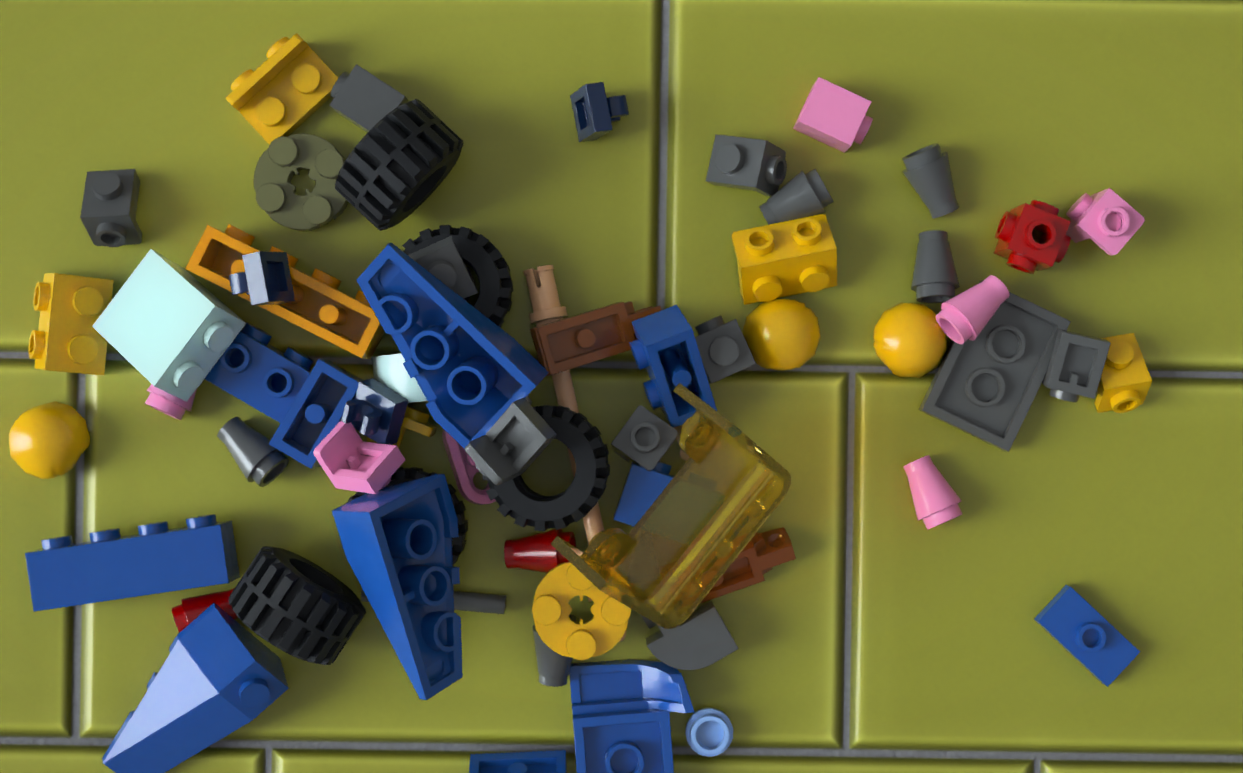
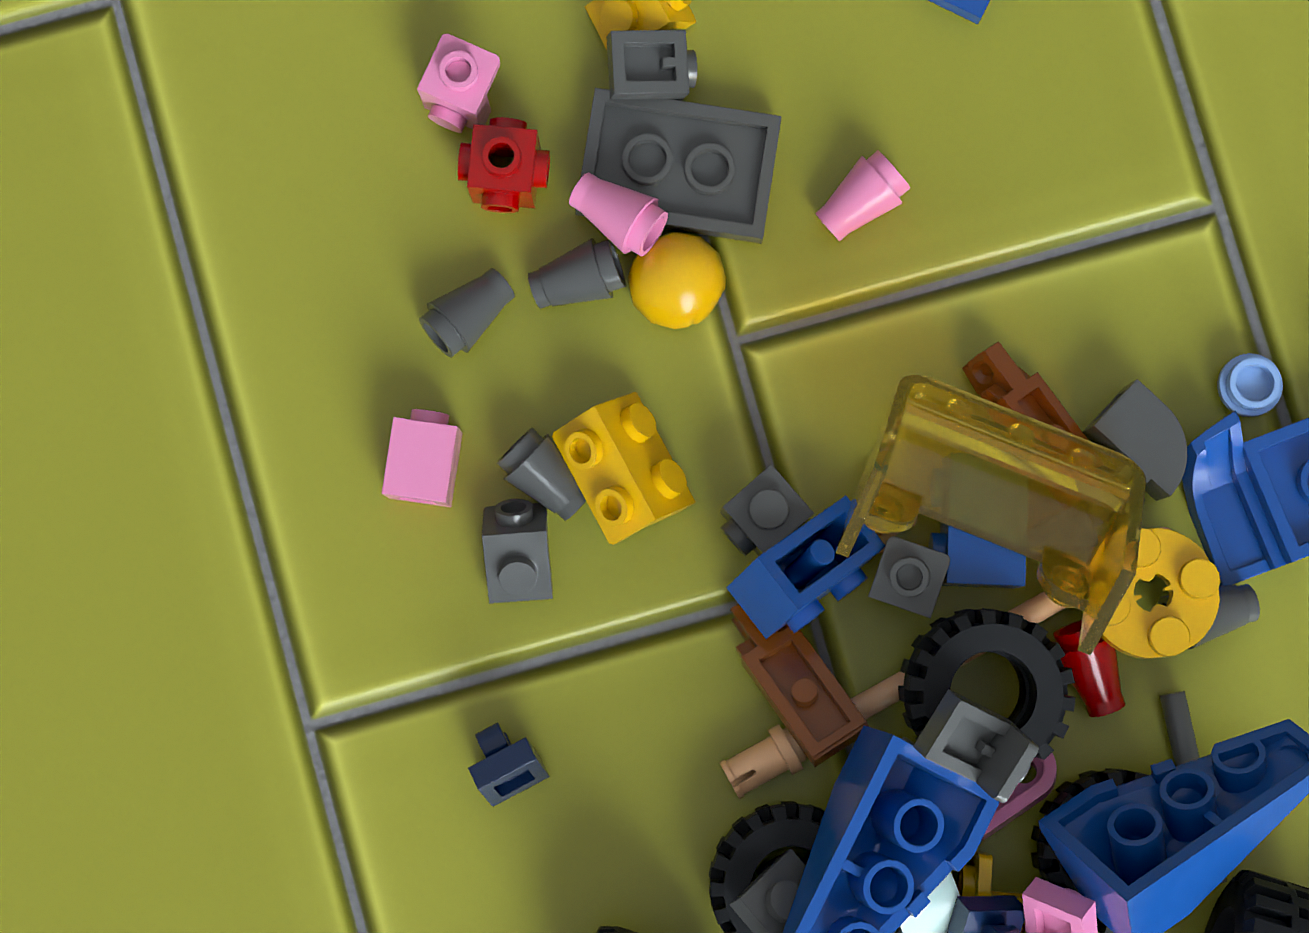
camera: 105 degrees left, 5 degrees down
yellow hair [742,299,821,371] -> none

